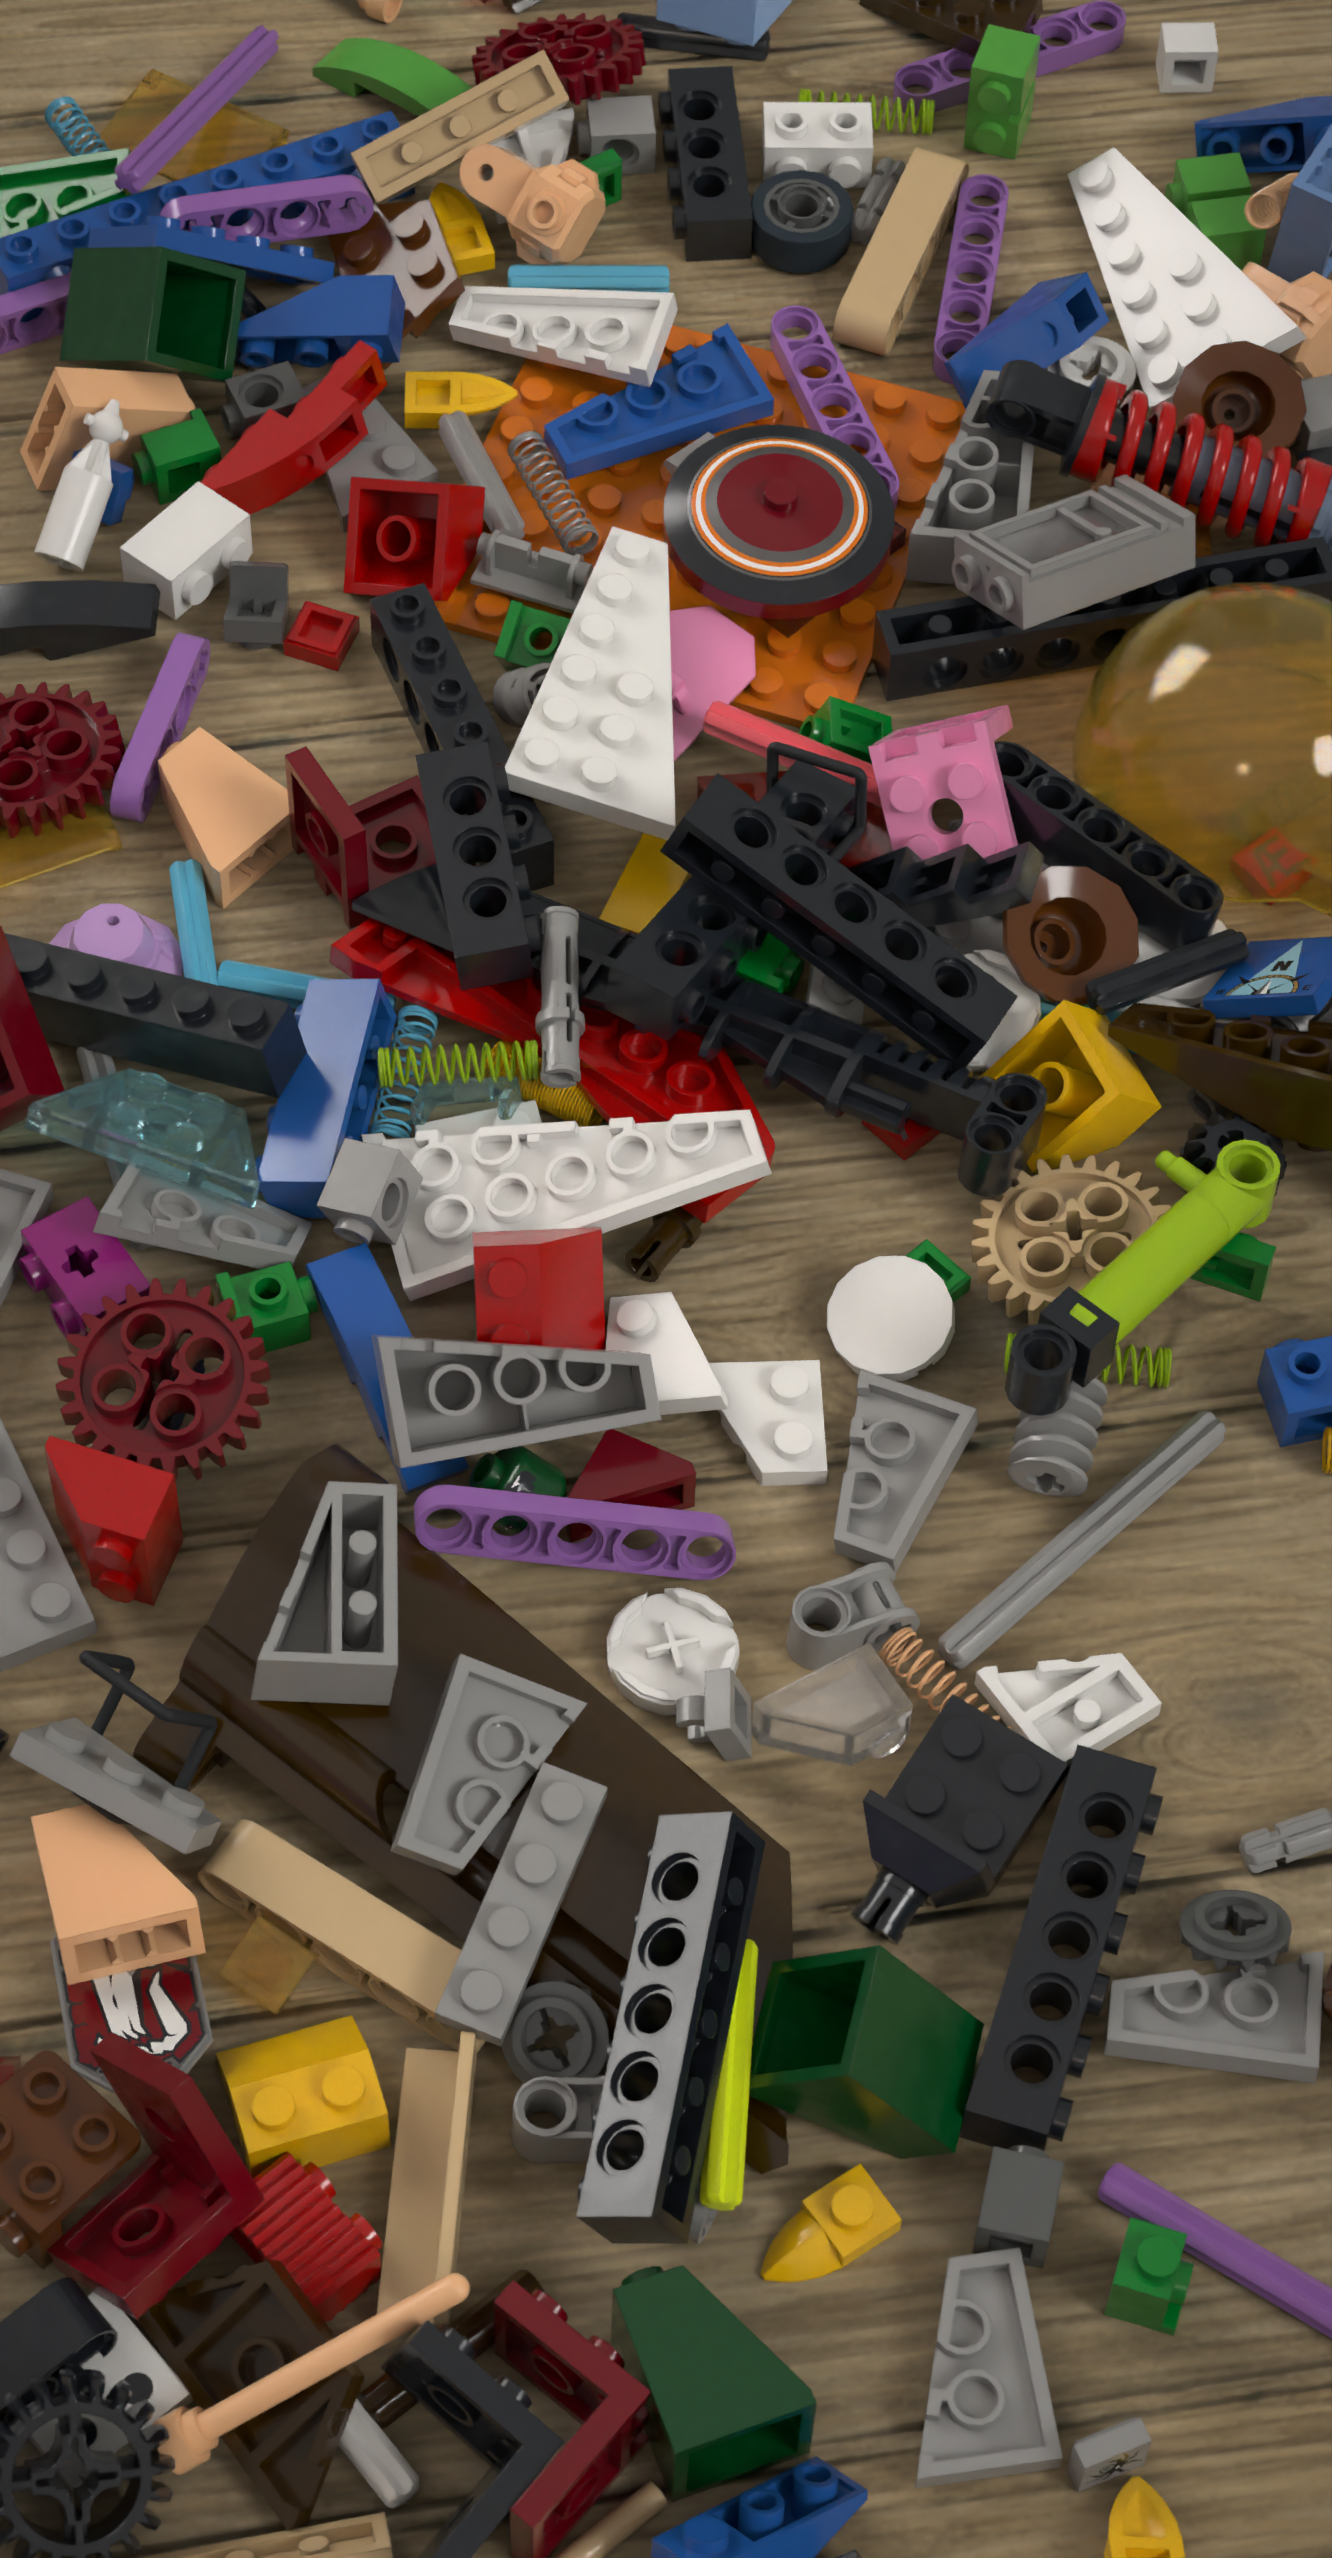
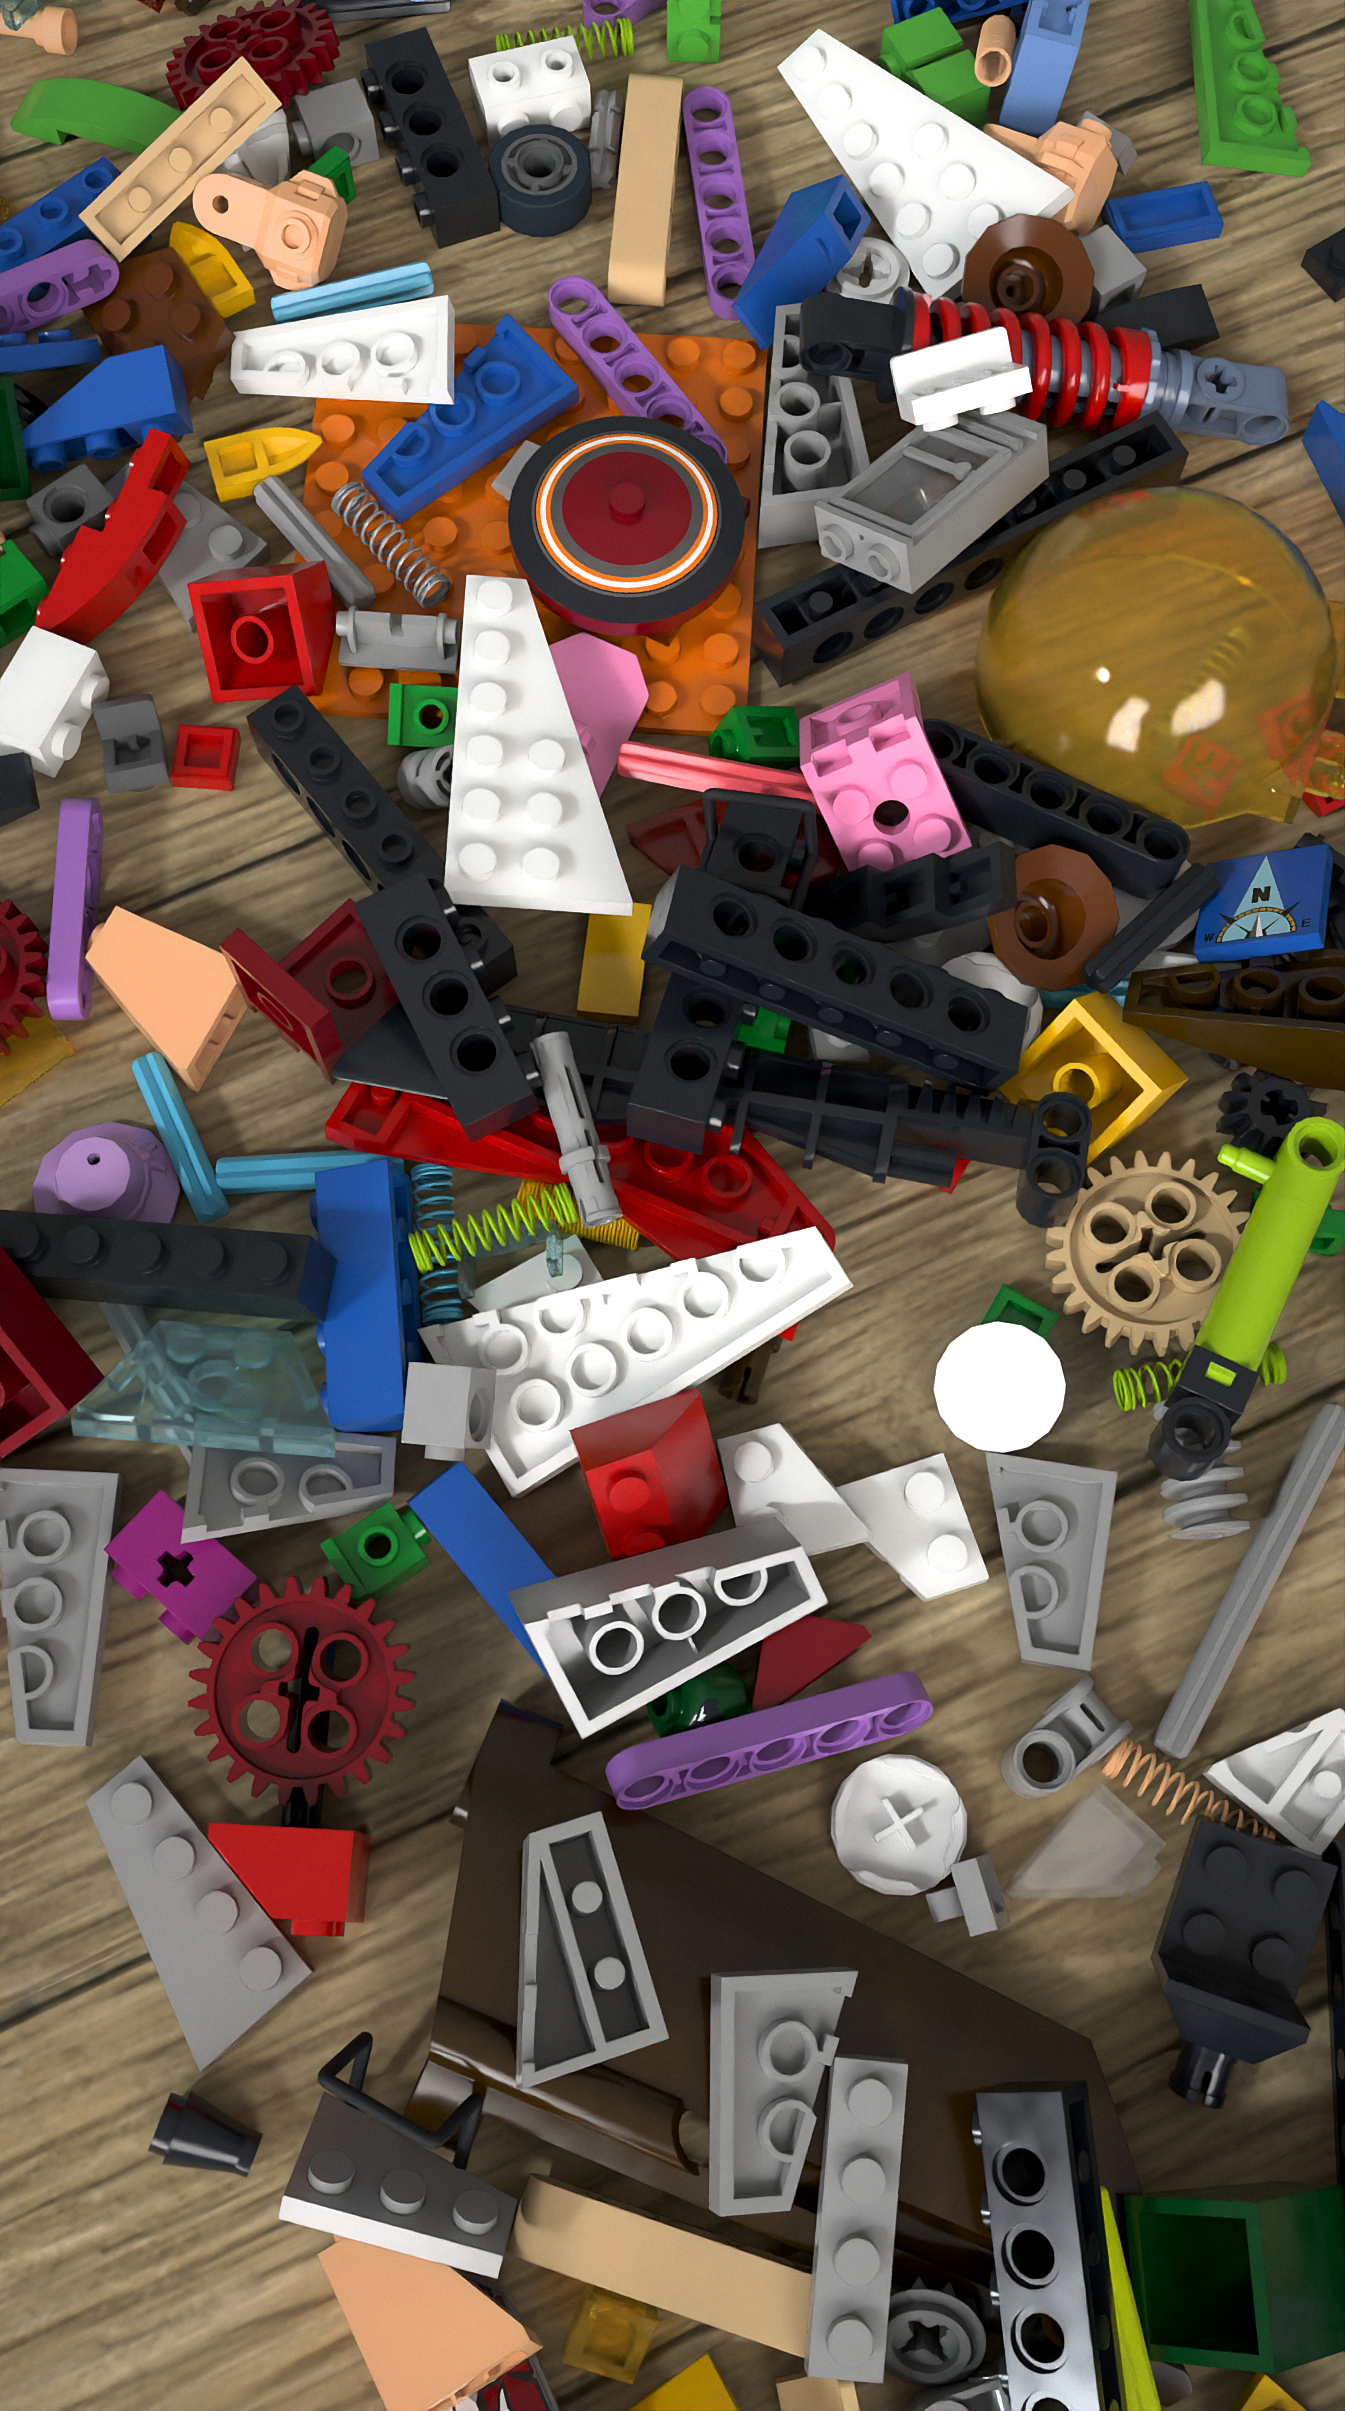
camera: 15 degrees left, 15 degrees up
none -> white bracket [890,326,1033,432]

